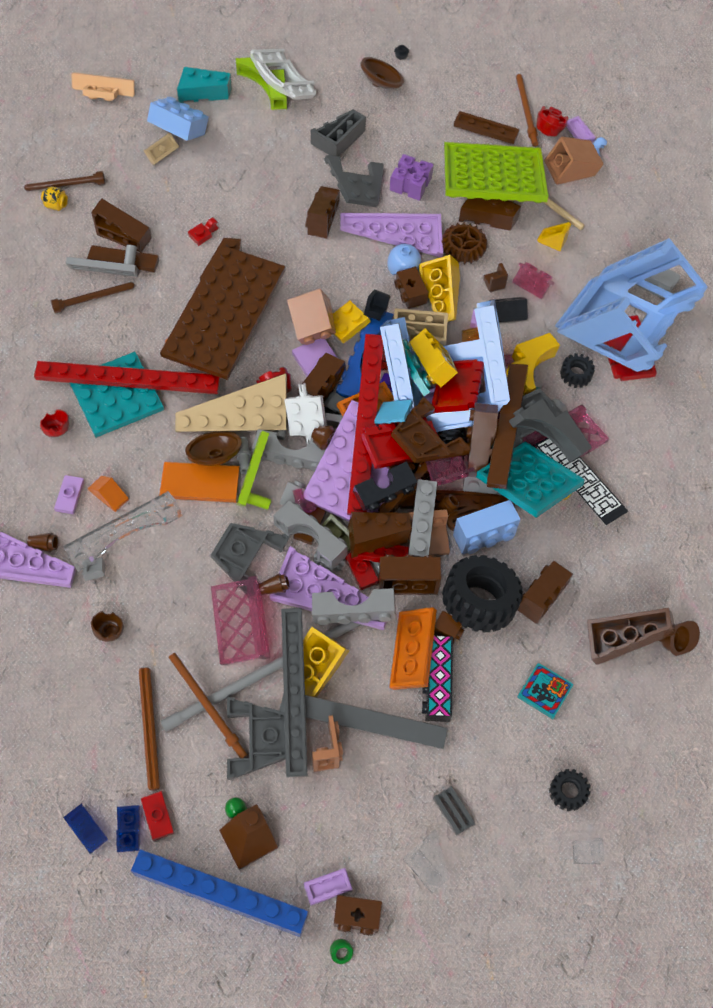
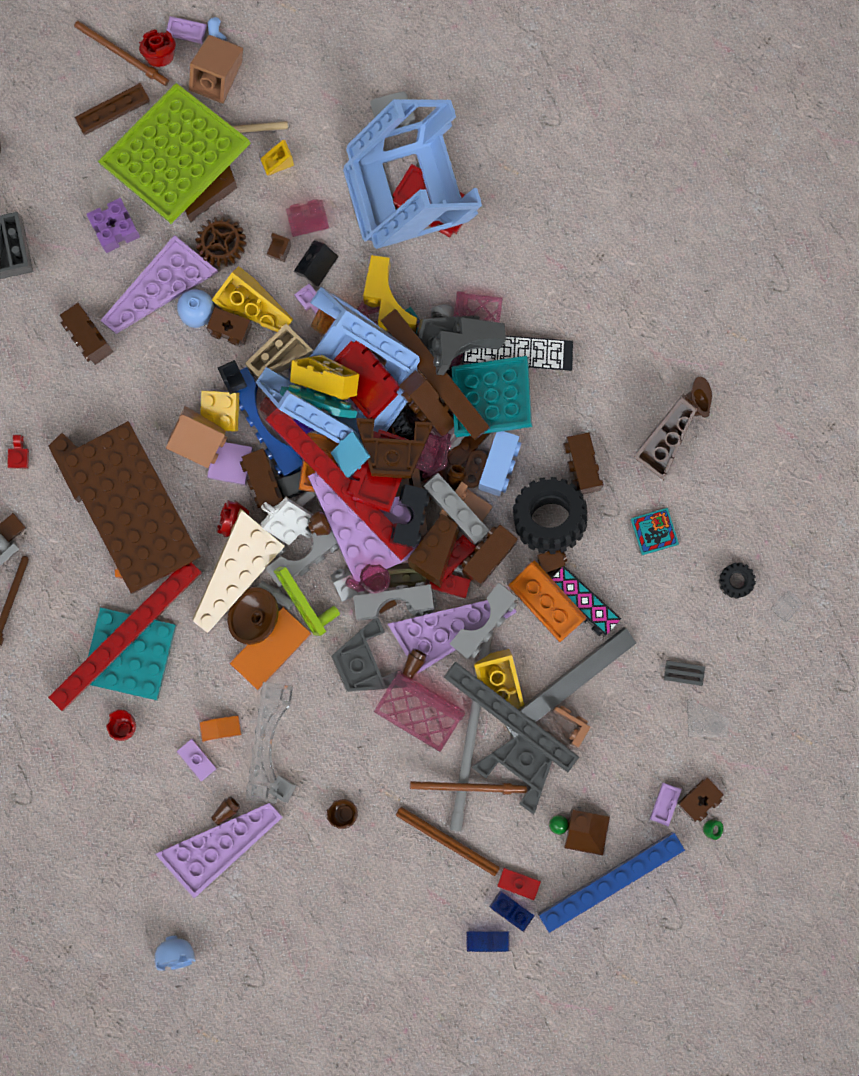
camera: 45 degrees left, 20 degrees up
dark grey wing [324,155,384,207] -> none
black tyre [560,353,595,388] -> none
none -> clear pink hair [360,564,391,594]

